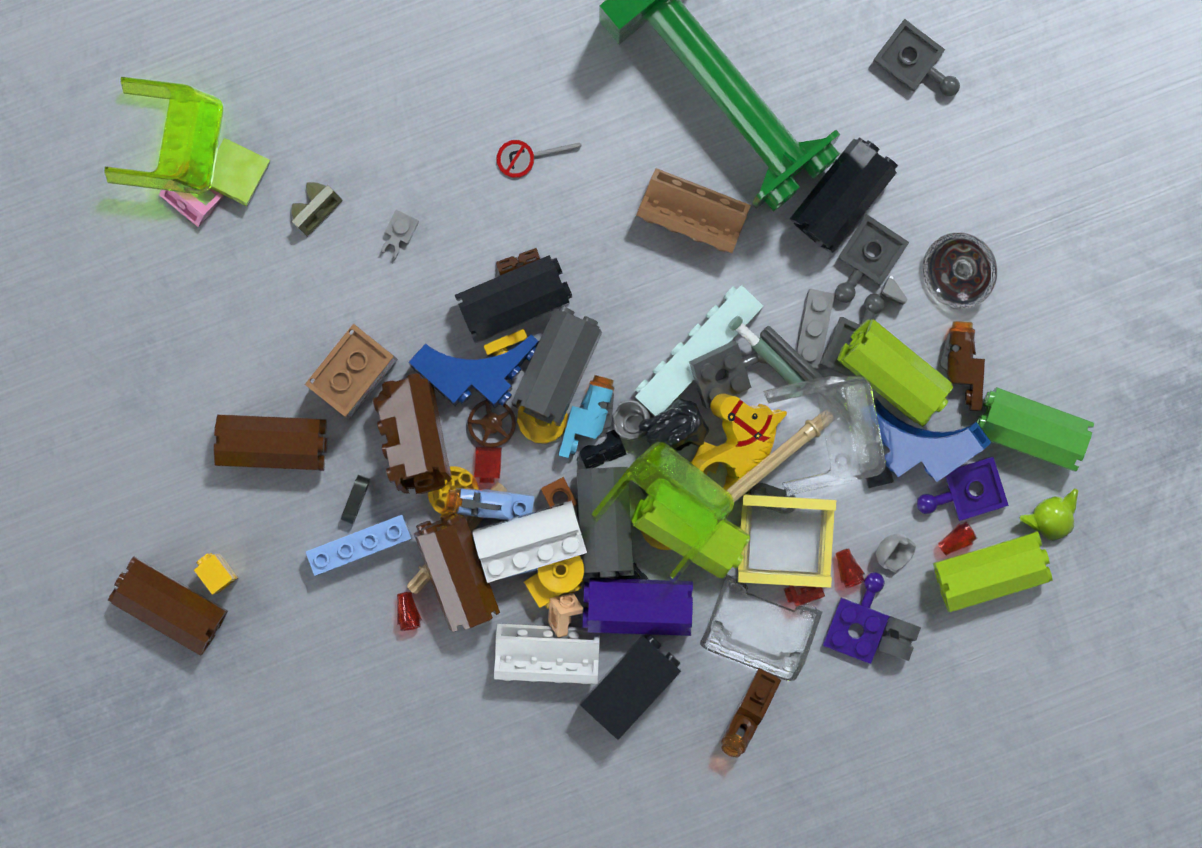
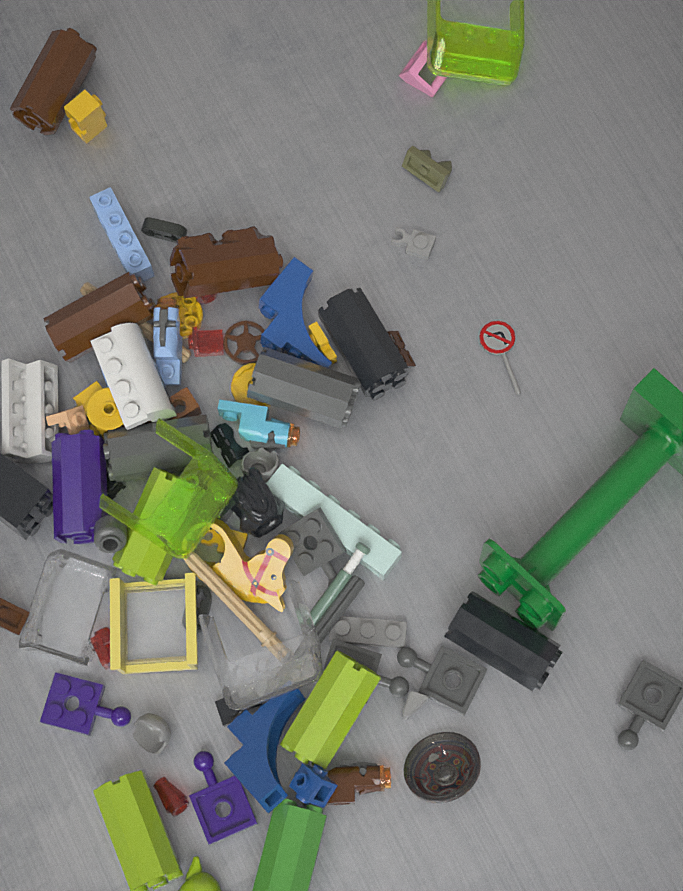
camera: 85 degrees right, 15 degrees down
lime tile [201,138,270,206] -> none
reddish brown brick [214,414,328,471] -> none
medium nougat container [304,324,398,419] -> none
clear red cone [397,592,422,631] -> none
medium nougat brick [636,168,751,253] -> none
clear red cone [835,548,865,588] -> none
dark grey wheel [878,616,921,661] -> none
none -> dark grey head [94,515,127,553]
none -> blue brick [289,763,338,808]

